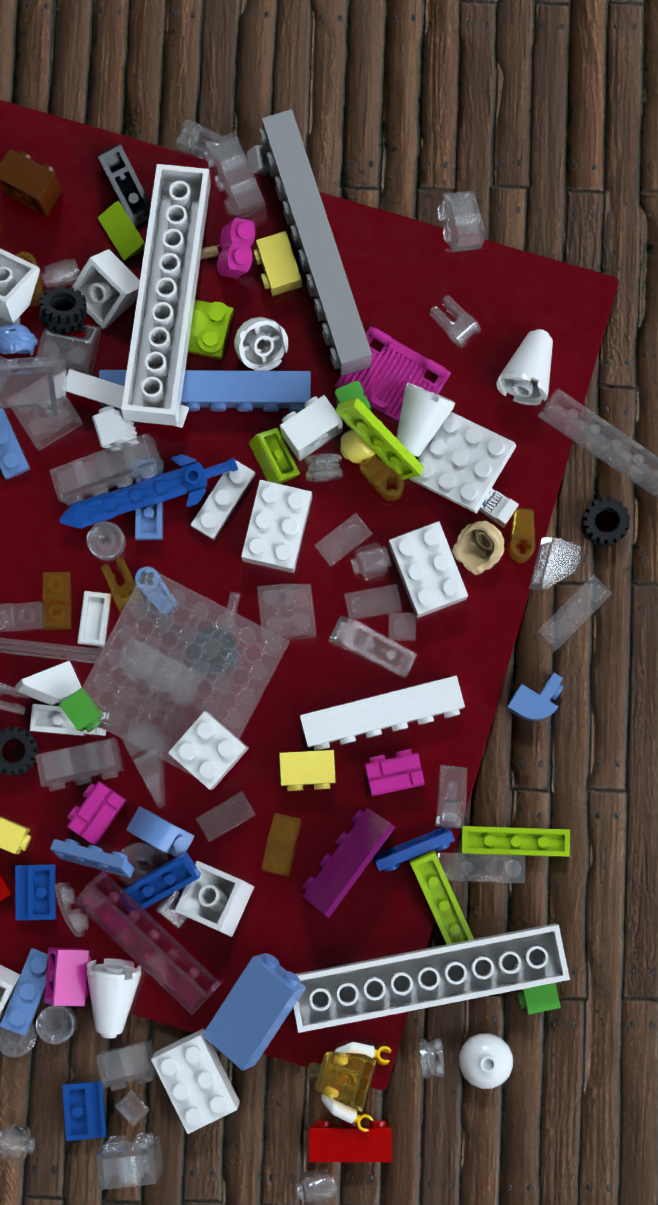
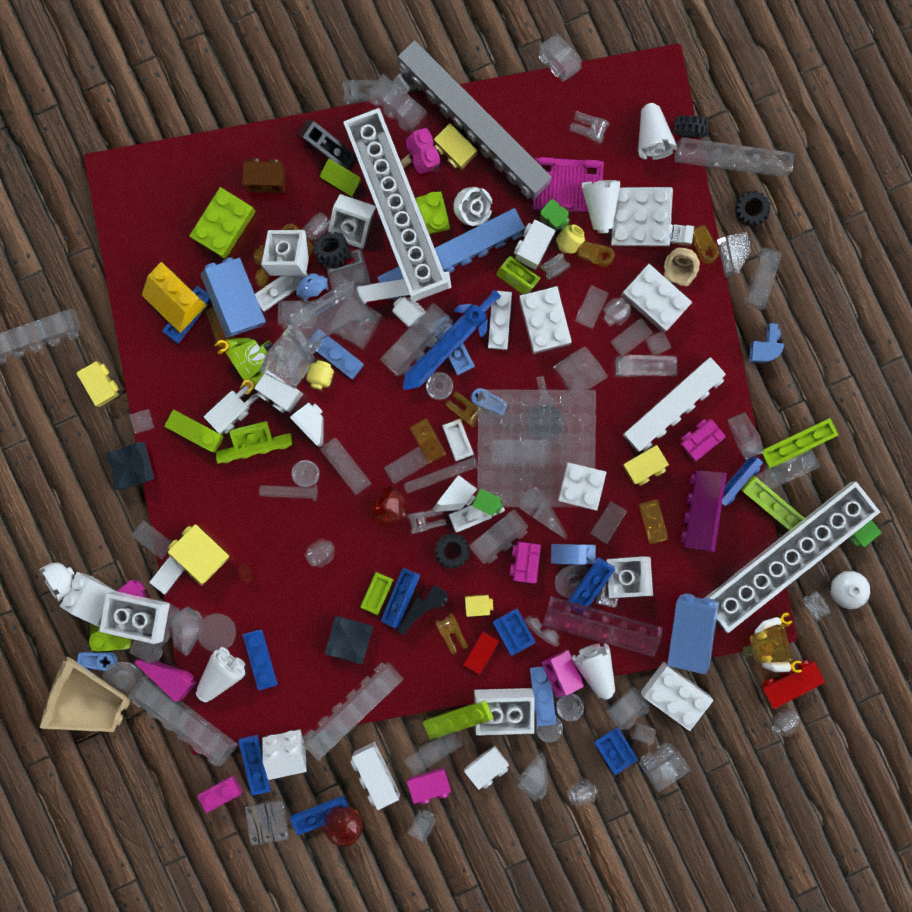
camera: 30 degrees left, 5 degrees up
medium blue plate [50,839,134,878] -> none
lime plate [335,398,424,480] -> none
none -> black tyre [673,115,709,138]

